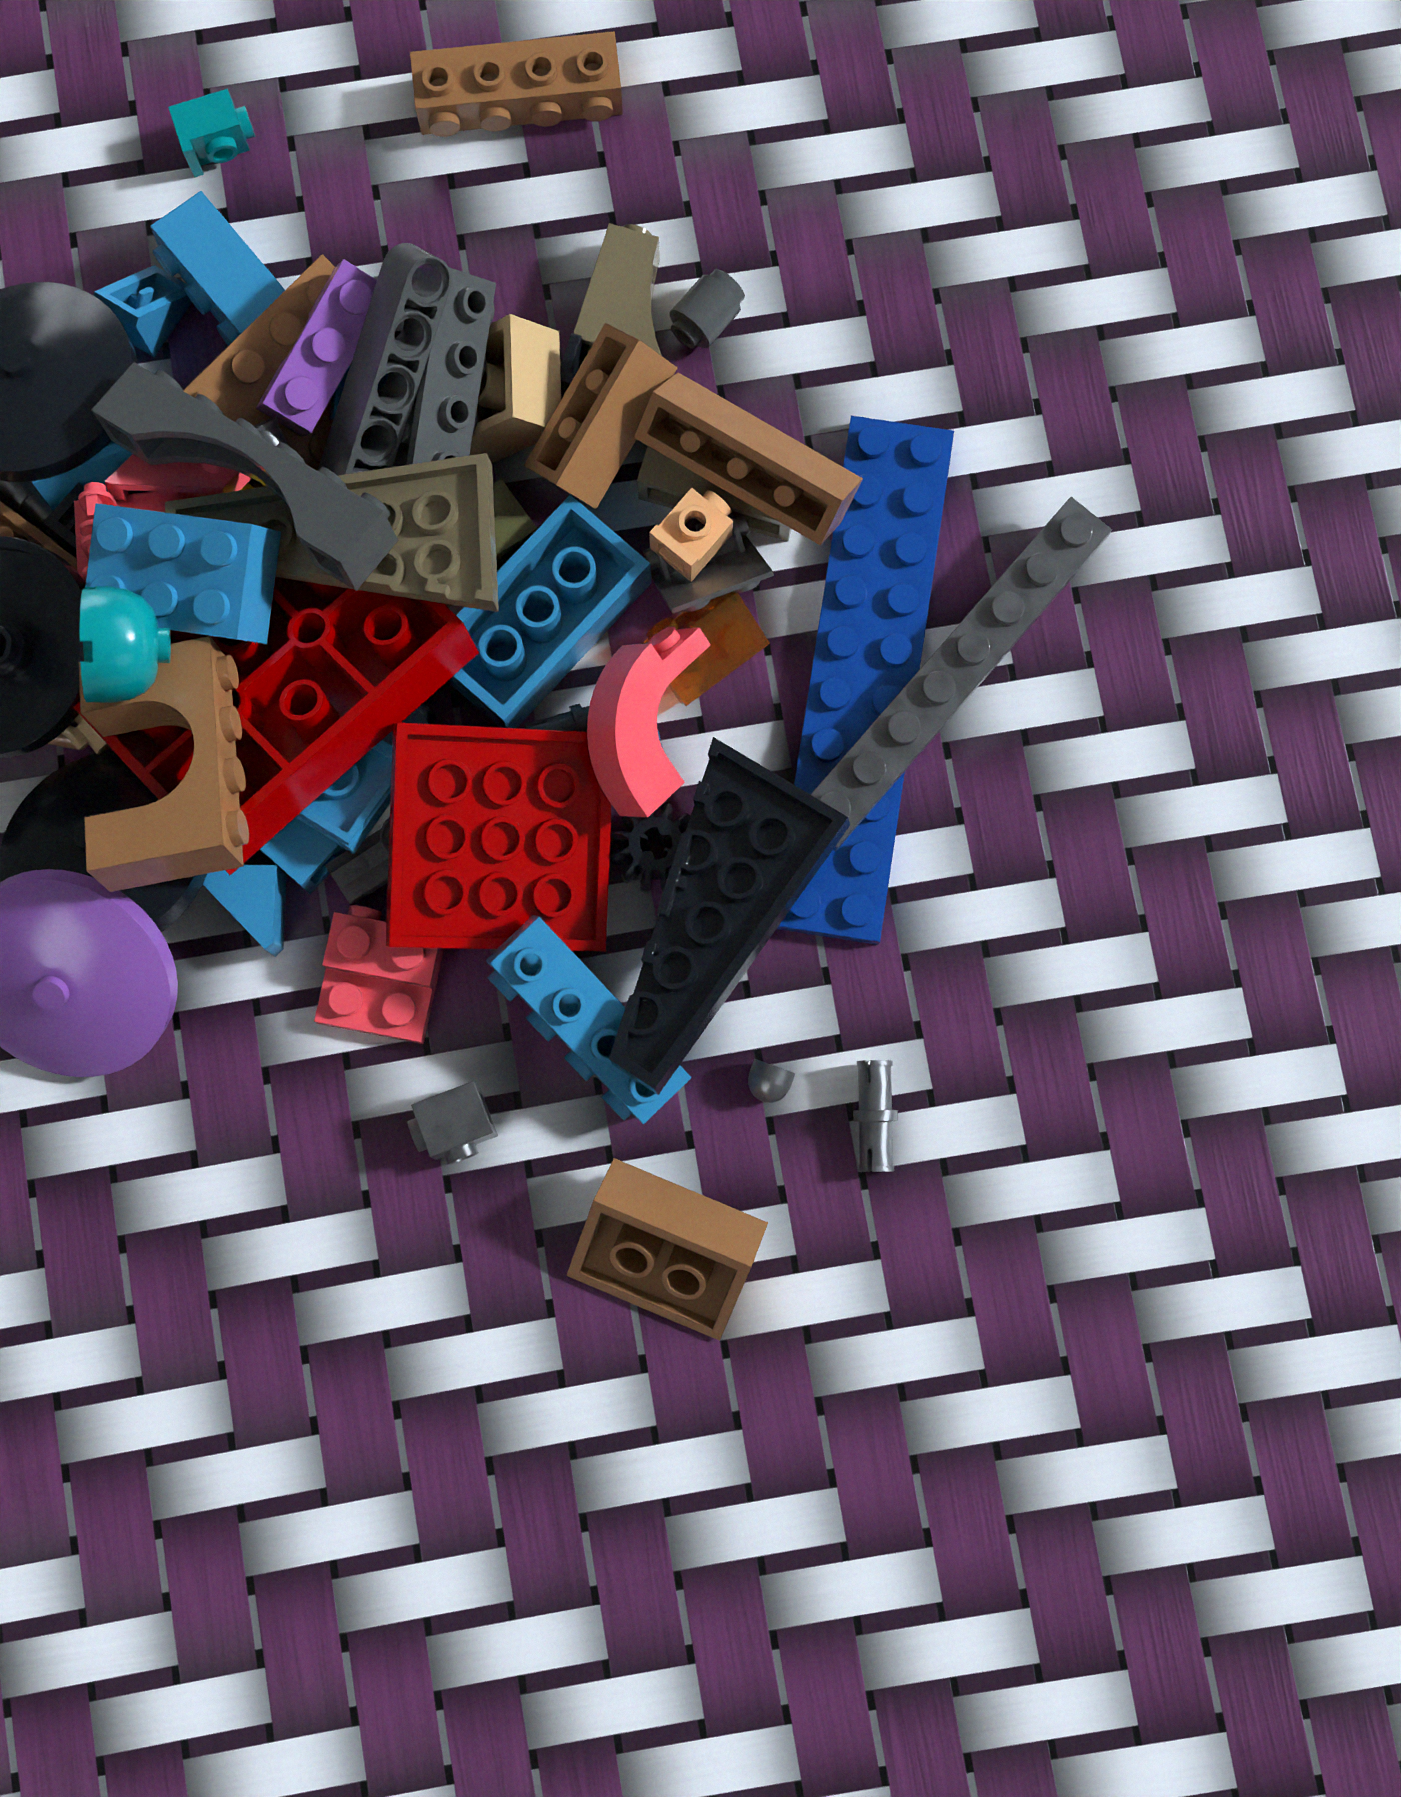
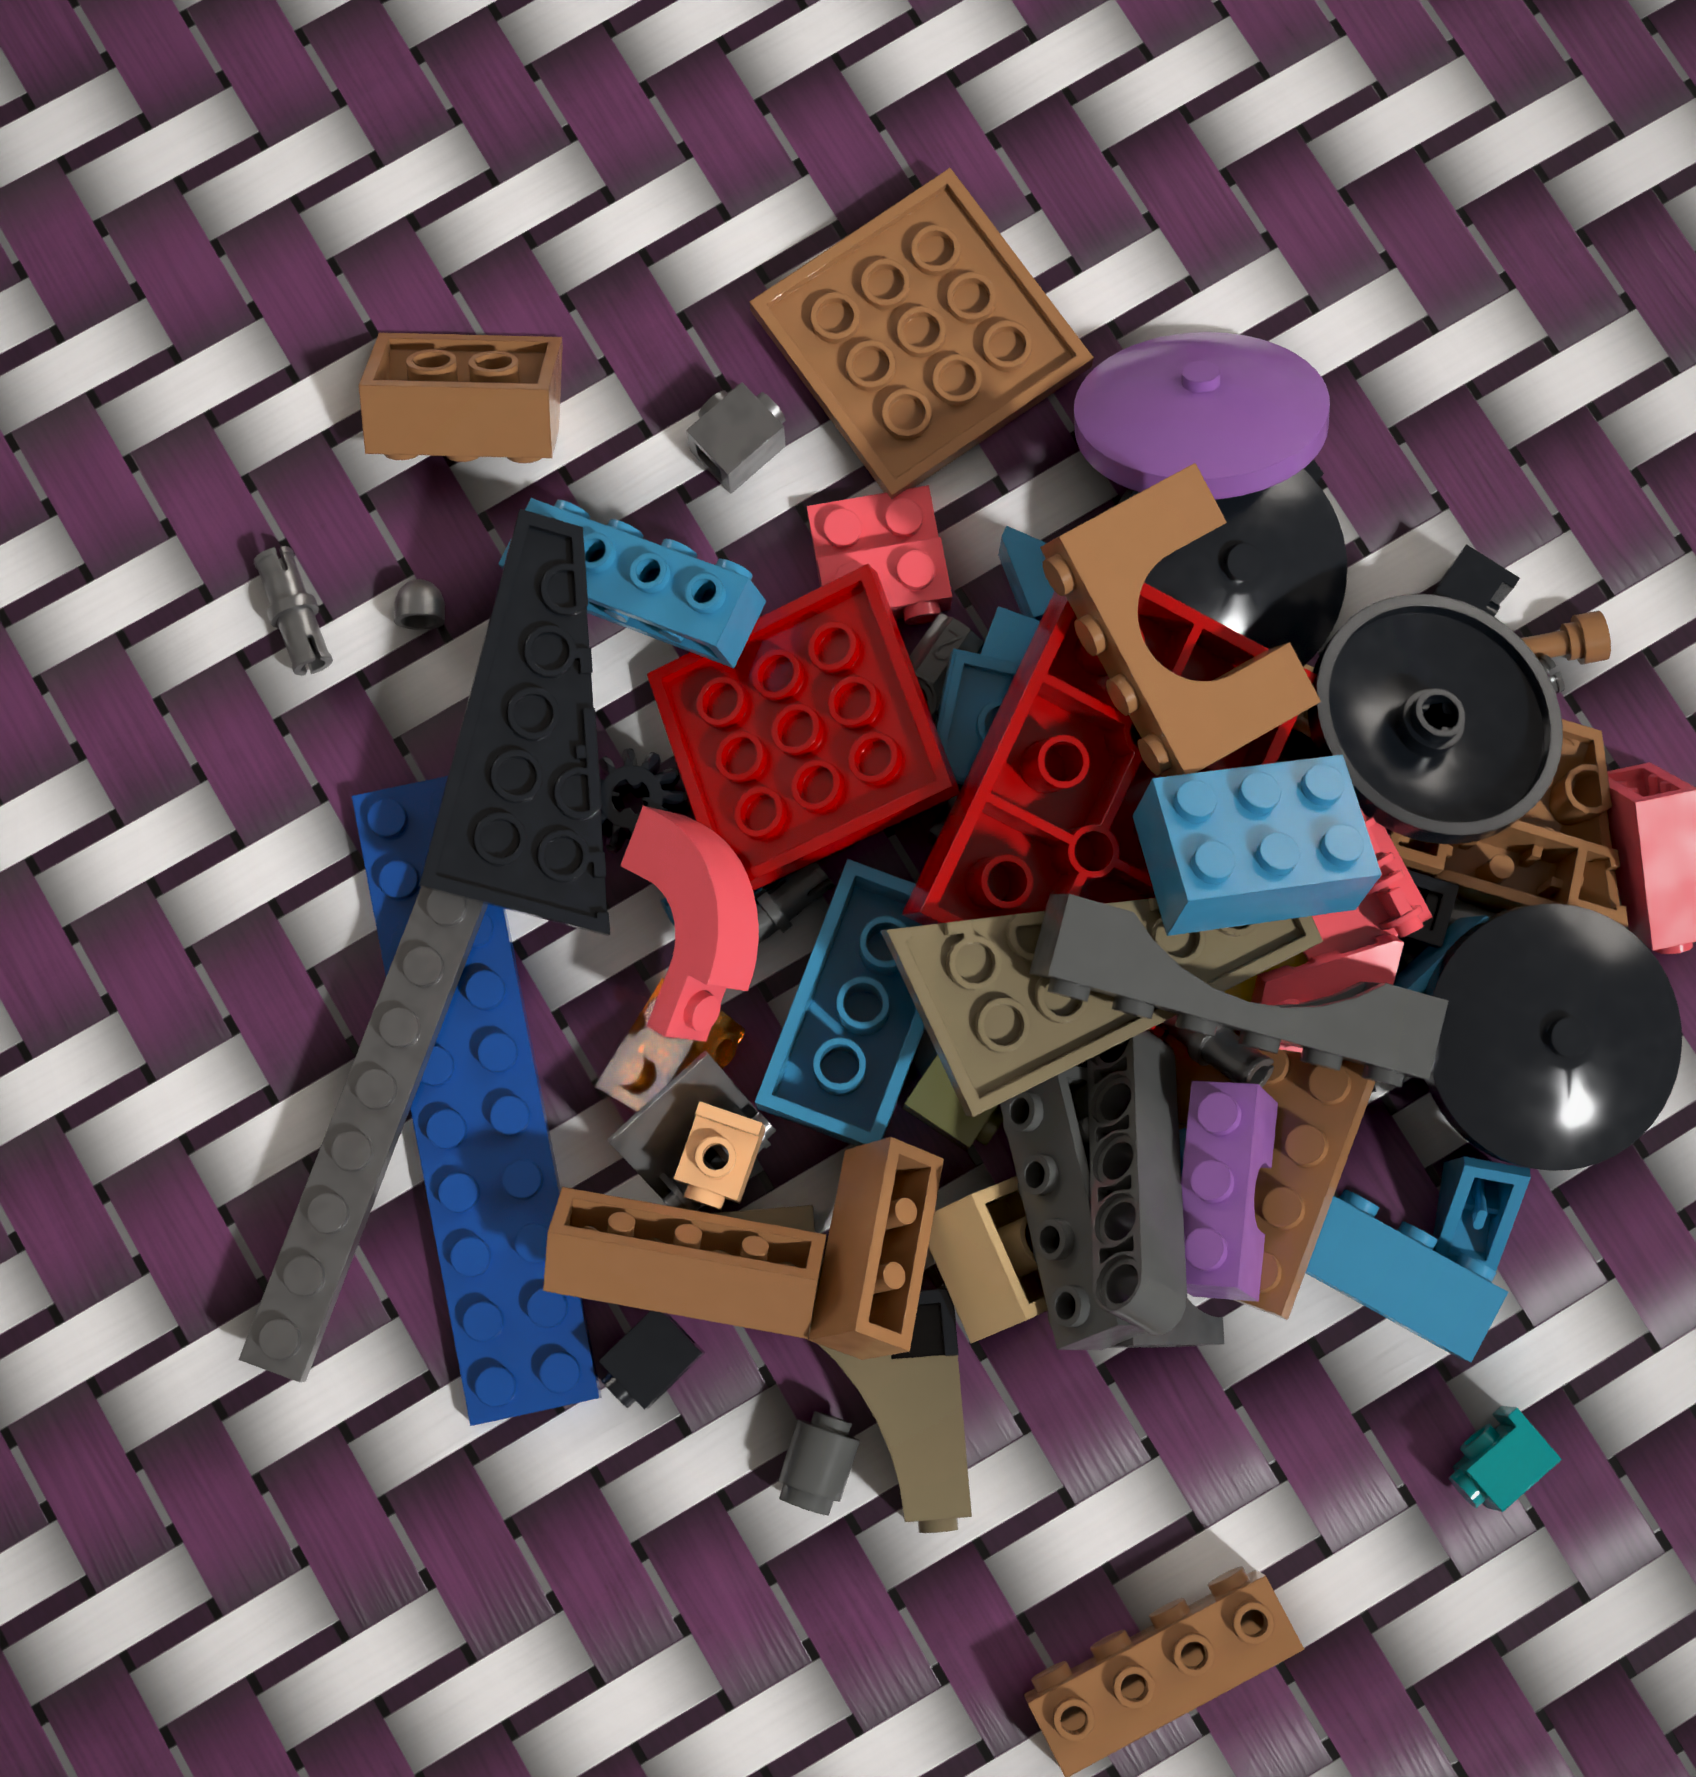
camera: 160 degrees right, 0 degrees up
teal cylinder [79,586,171,703] -> none
none -> black brick [599,1310,706,1410]
none -> medium nougat plate [749,168,1094,499]

